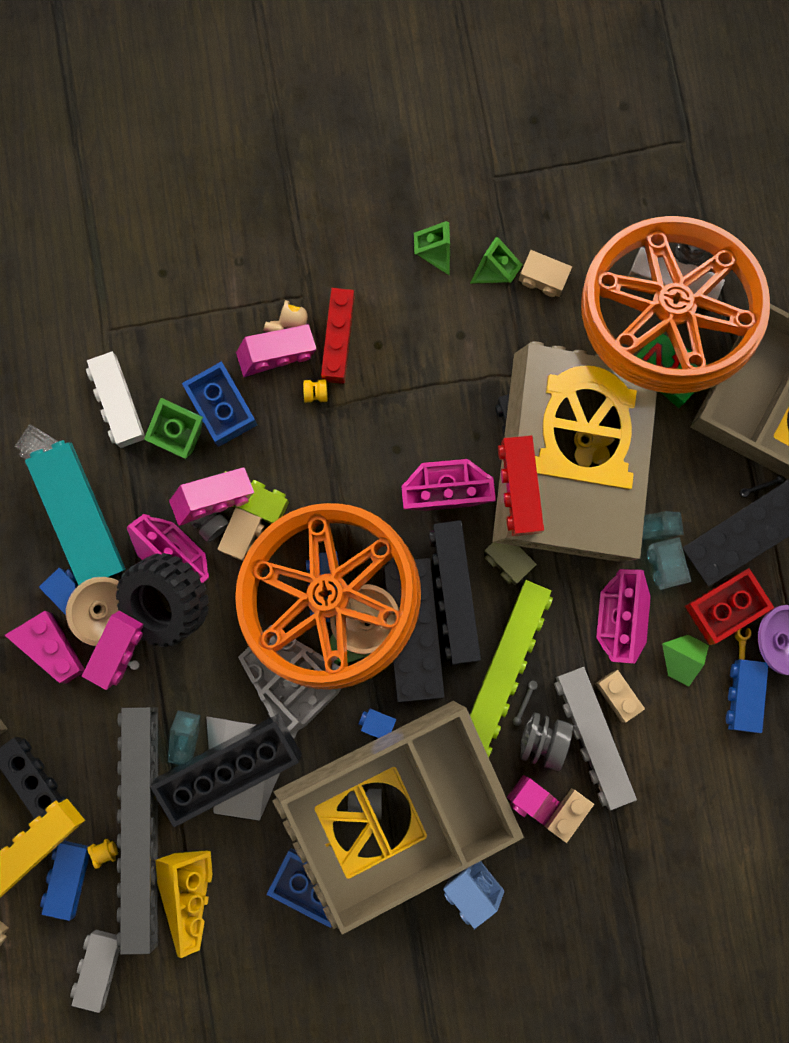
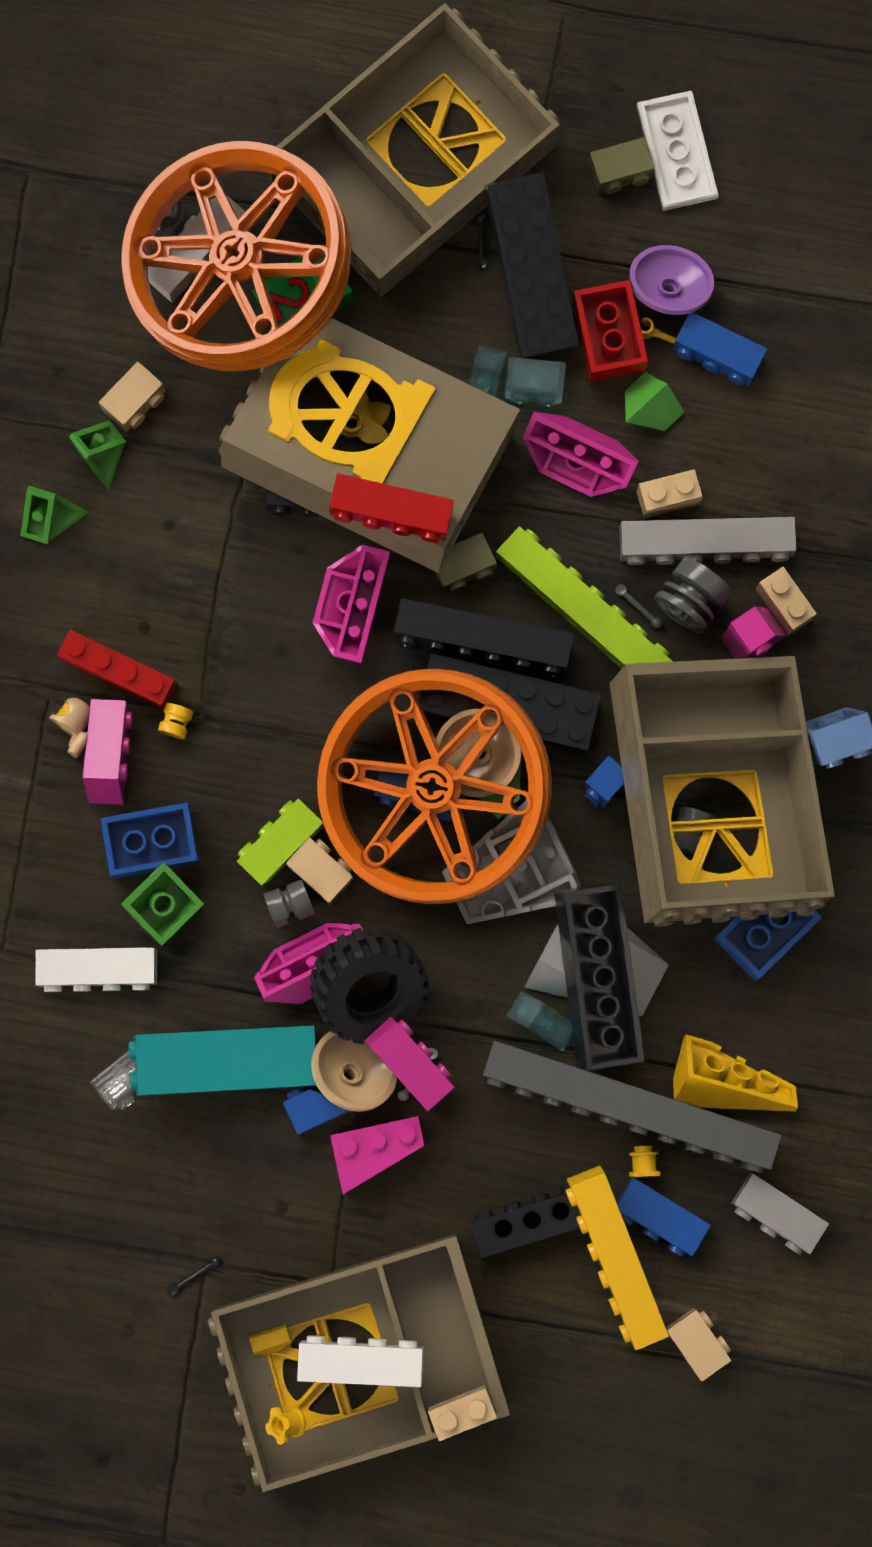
camera: 70 degrees left, 0 degrees up
wedge [169,467,254,526] -> none

